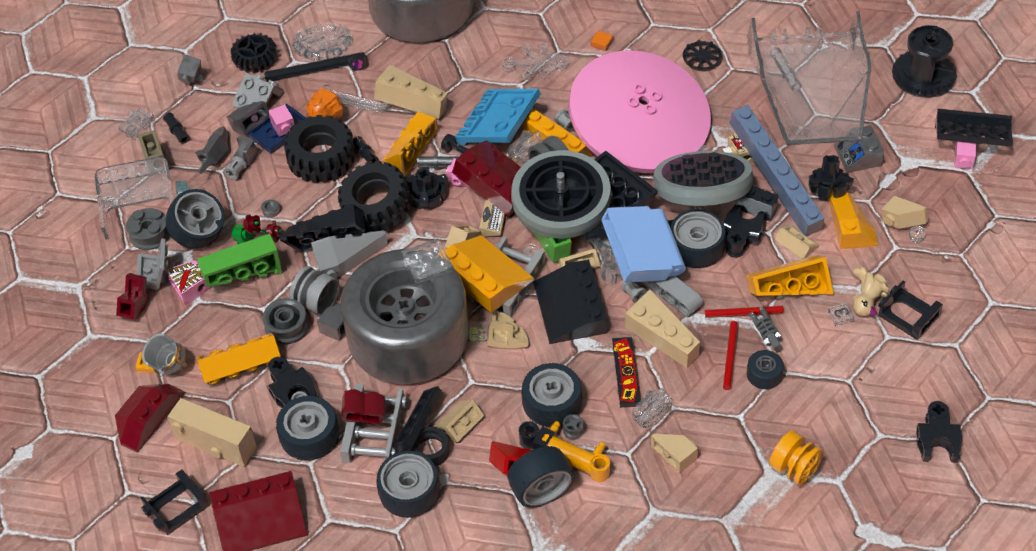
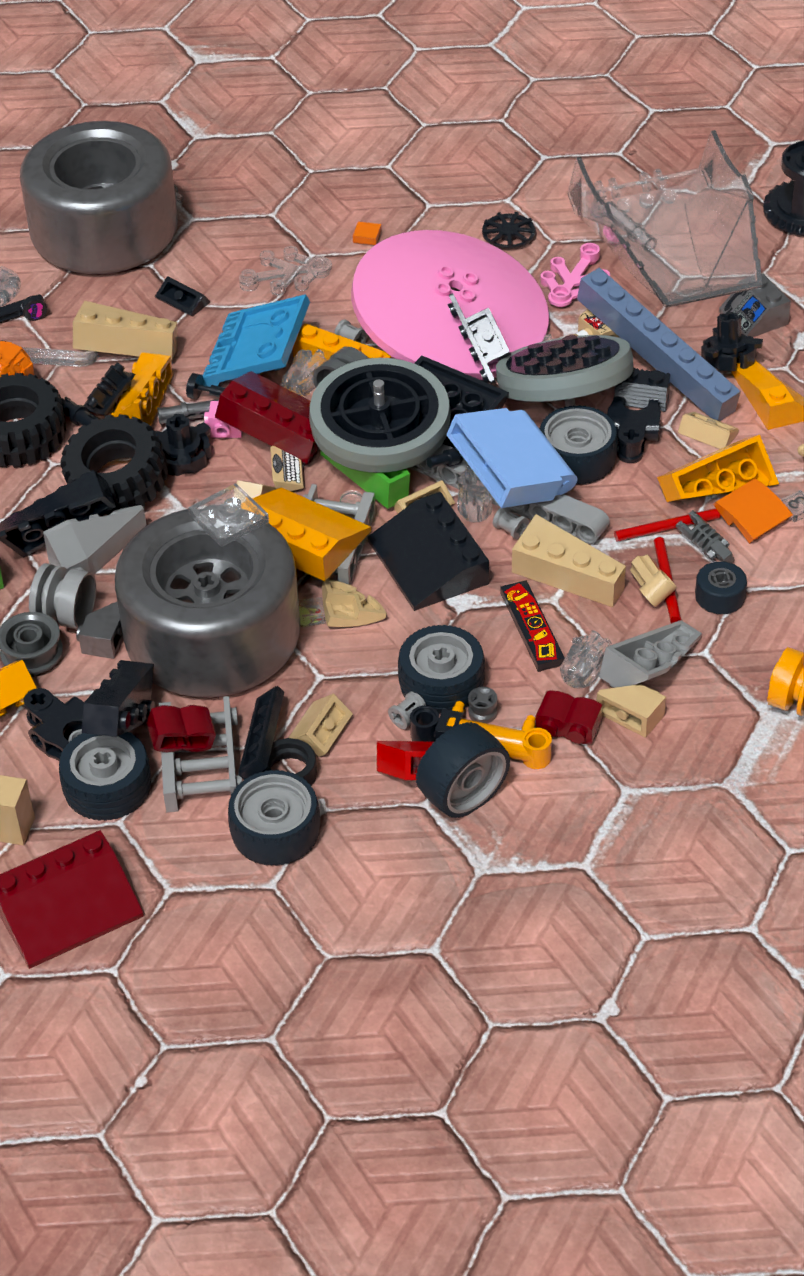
camera: 15 degrees left, 5 degrees down
none -> black wedge [82,660,155,737]
none -> black hinge [84,362,135,416]
none -> black slope [154,276,210,317]
none -> light grey bush [388,691,426,729]
none -> bracket [447,293,511,387]
none -> dark red brick [535,690,603,744]
none -> bright pink plant [541,243,610,307]
none -> light grey wedge [599,620,702,688]
none -> tan piece [630,555,677,607]
none -> orange slope [713,478,793,544]

